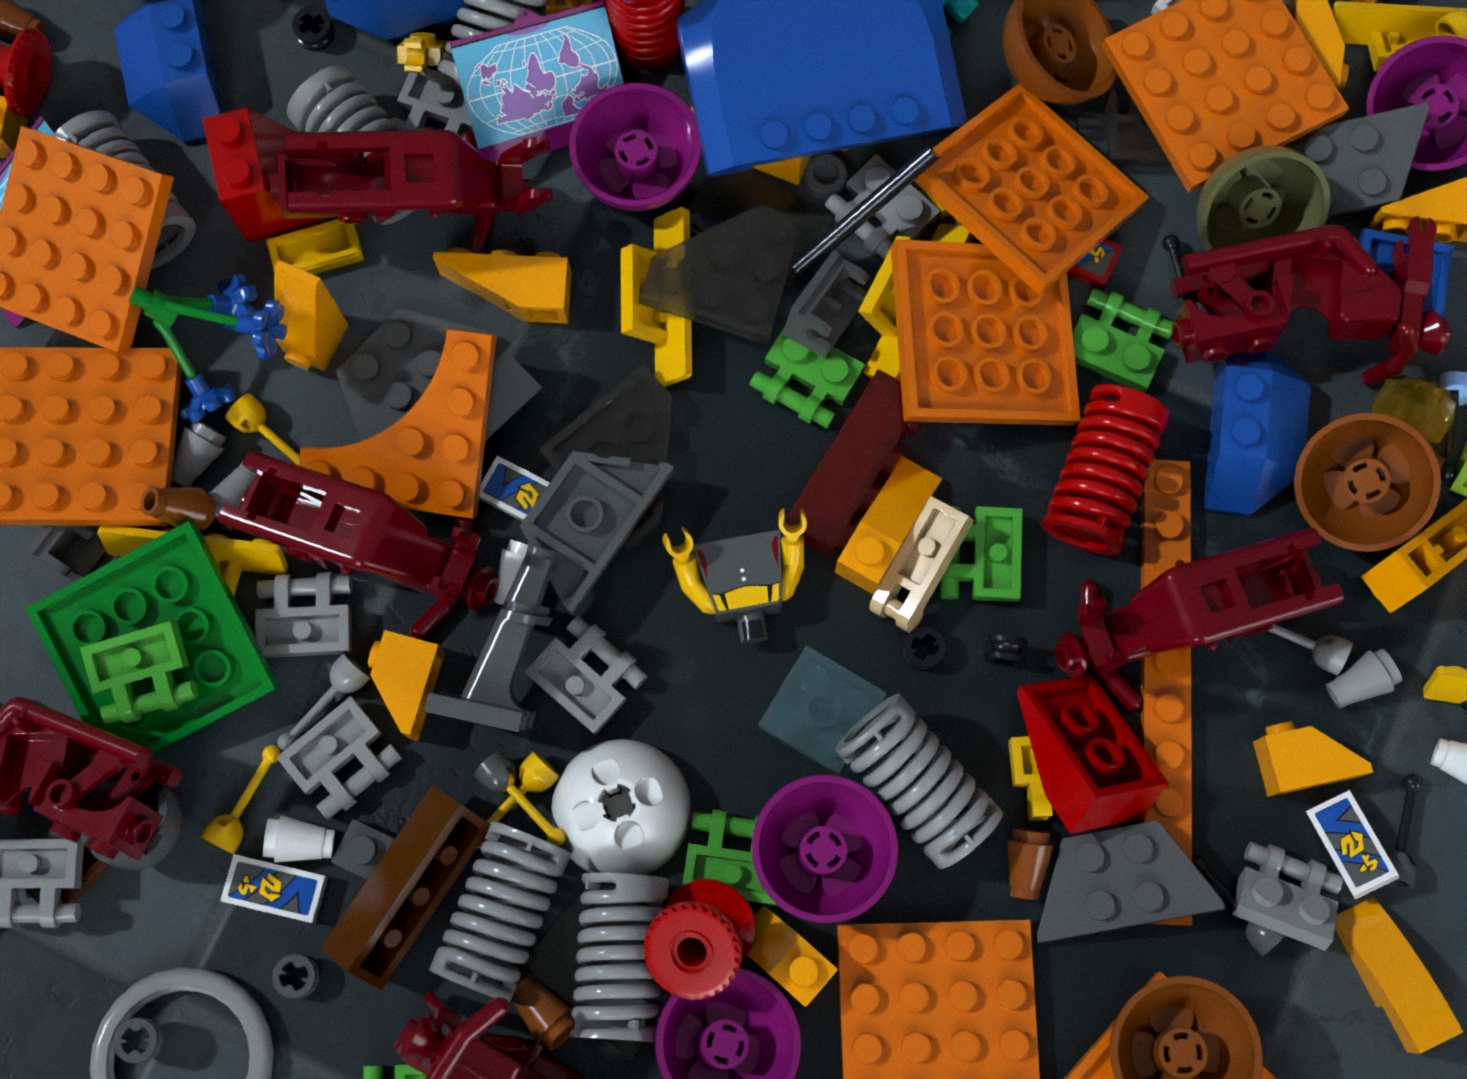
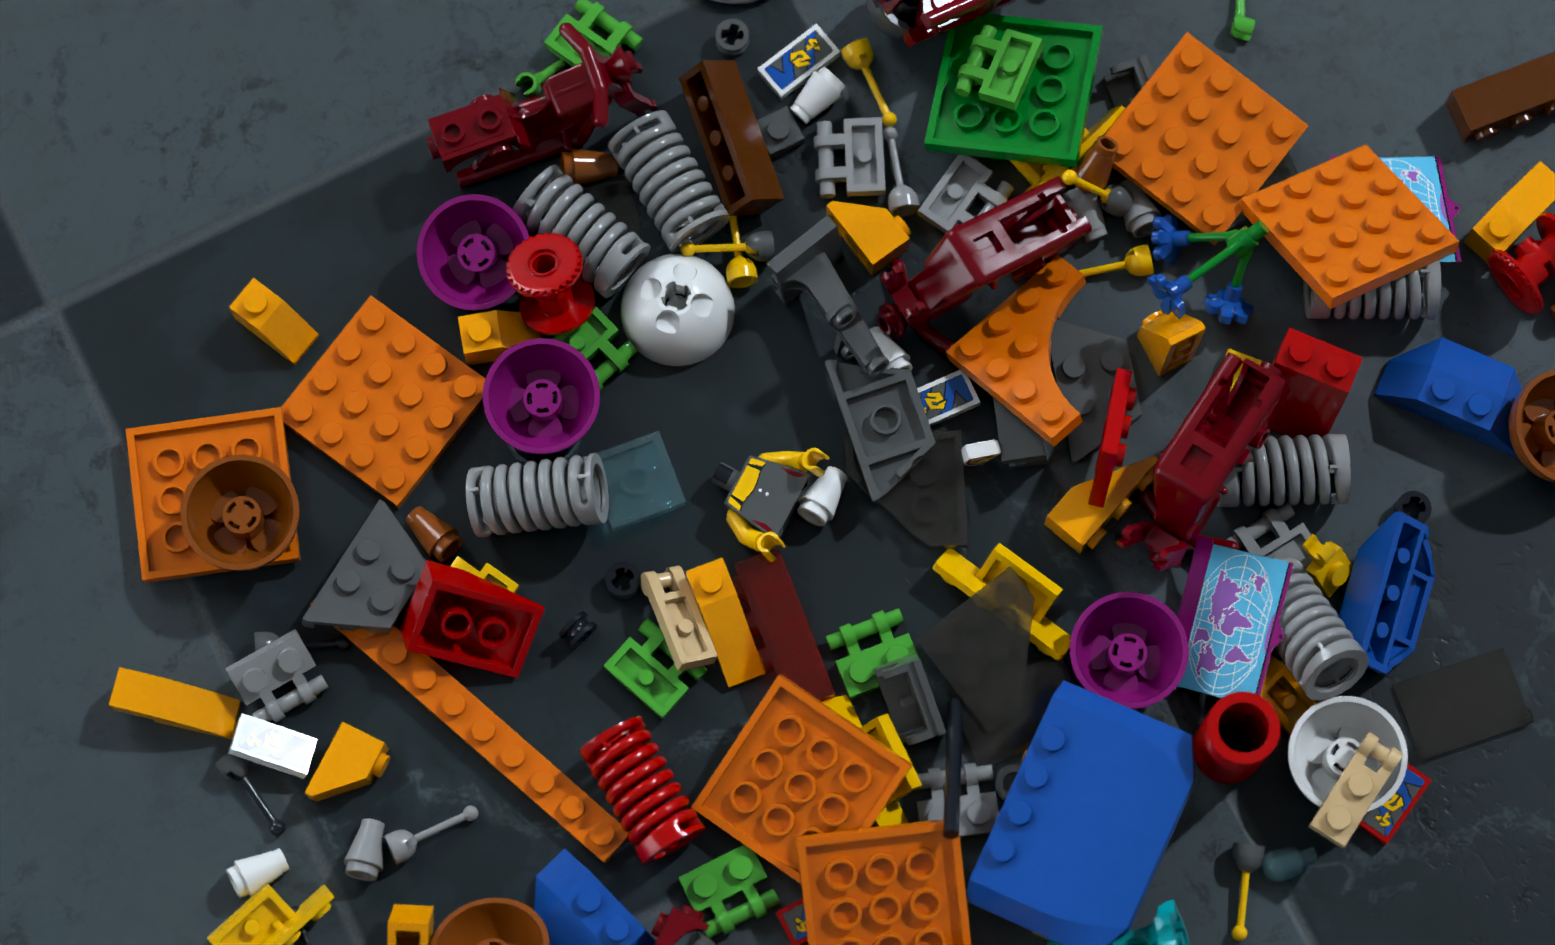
camera: 125 degrees right, 0 degrees up
light grey plate [525,616,648,736] -> none
dark red piece [1054,527,1344,711] -> none
none -> white cone [797,466,848,526]
none -> white tile [961,439,1002,466]
none -> dark grey hinge [1062,170,1134,217]
none -> red wing [1088,368,1137,508]

